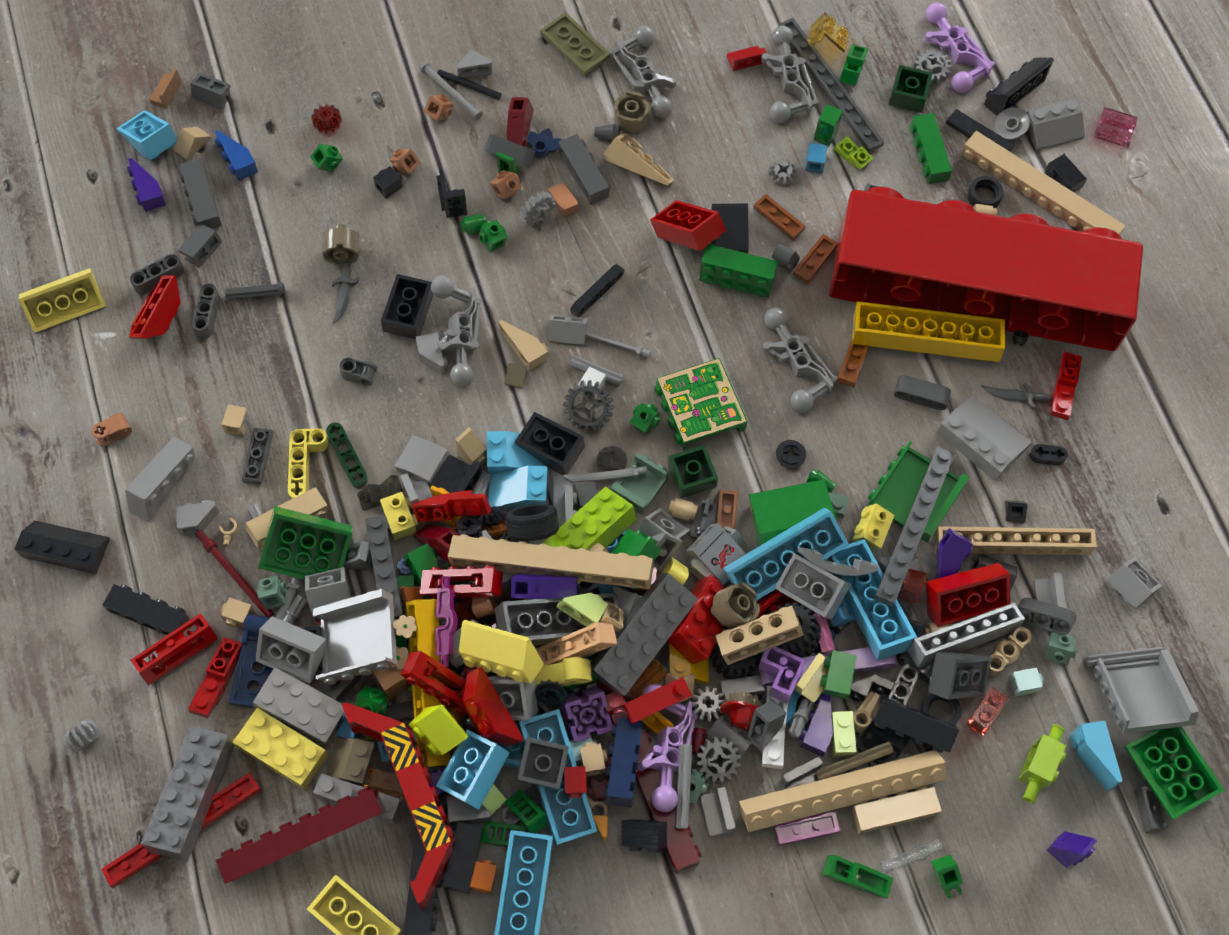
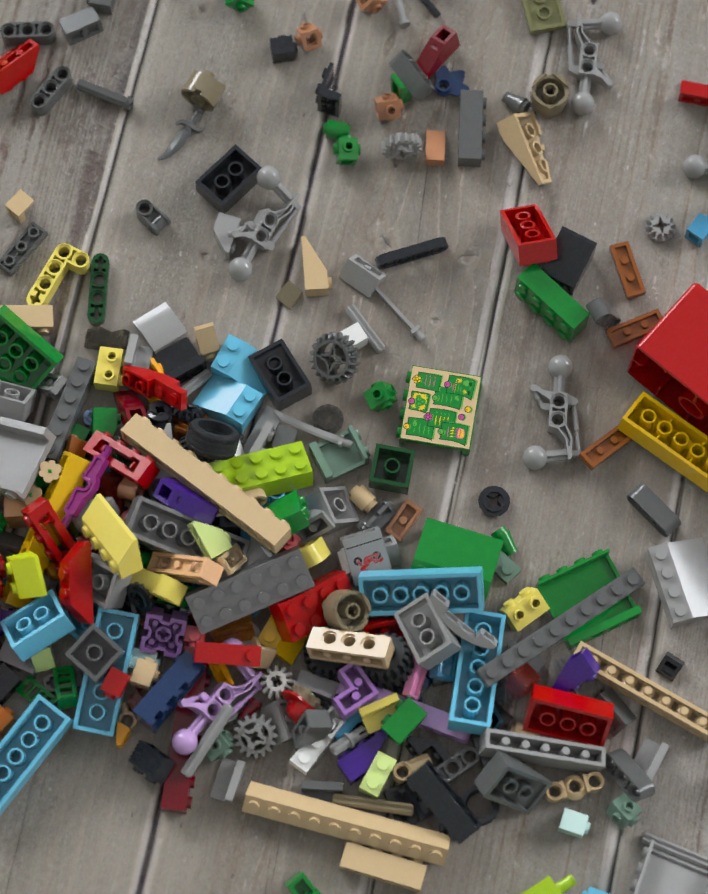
camera: 30 degrees right, 5 degrees up
plate [774,811,840,846] -> none
clear red brick [966,686,1009,736] -> none

